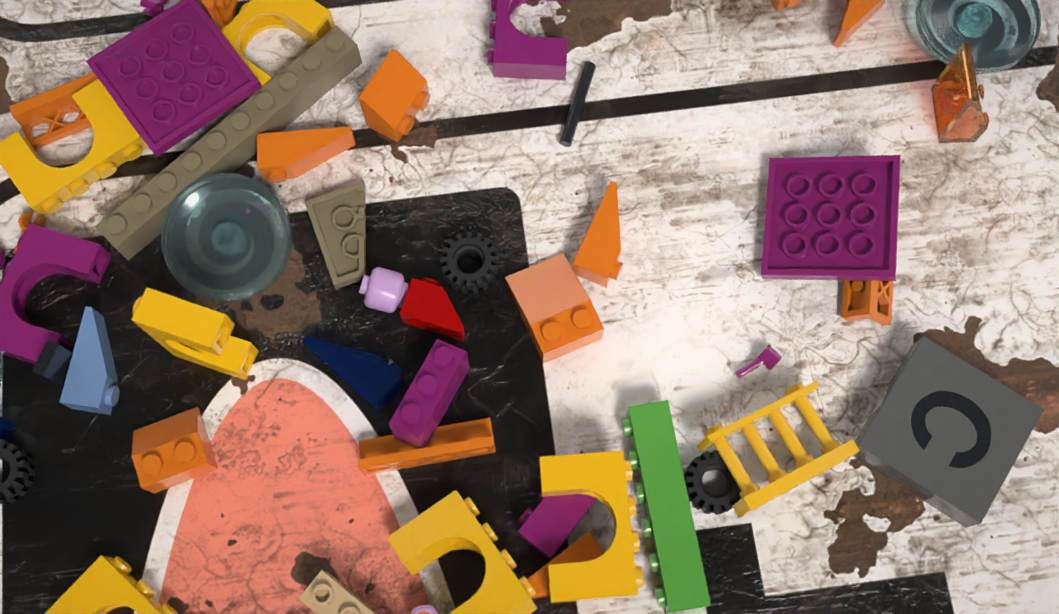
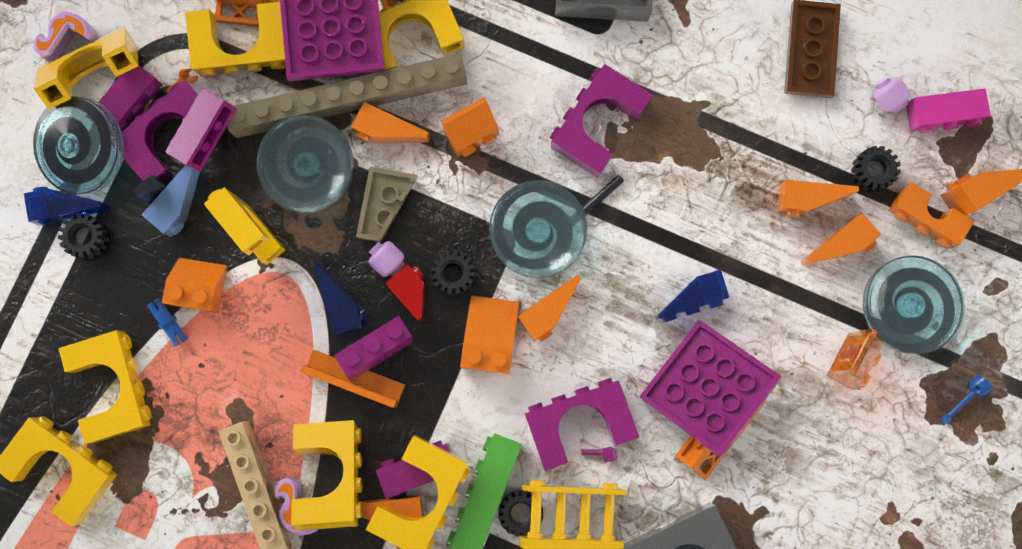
camera: 30 degrees right, 10 degrees up
none -> blue pin [147,298,188,347]
none -> brick [165,88,237,172]
none -> clear light blue dish [489,180,587,278]
none -> magenta arch [524,378,639,471]
none -> clear blue slope [655,270,730,323]

